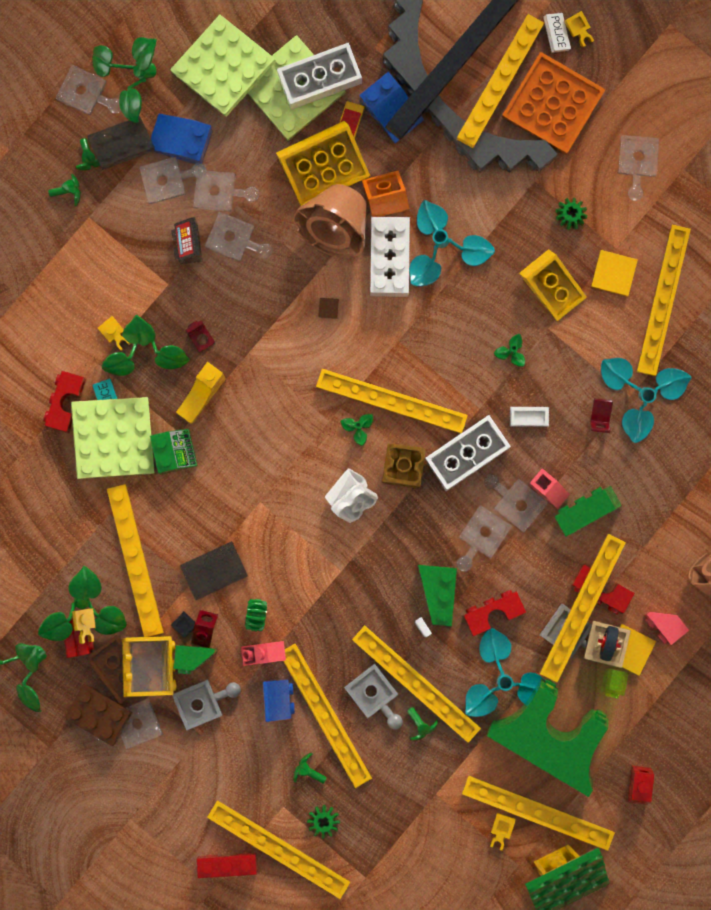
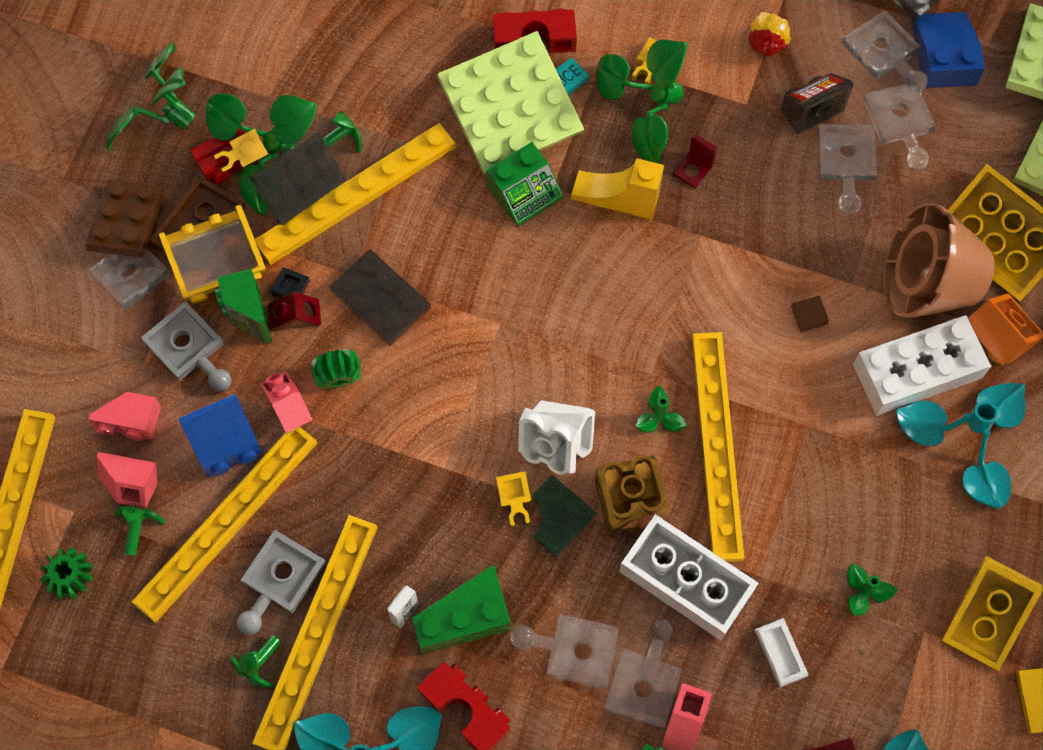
camera: 65 degrees right, 15 degrees down
none -> coral slope [88,392,161,441]
none -> coral slope [96,452,158,508]
none -> clear smoke plate [249,132,347,225]
none -> green plant [314,111,362,153]
none -> yellow plate [496,471,531,527]
none -> clear green tile [532,475,597,559]
none -> piece [748,12,791,57]

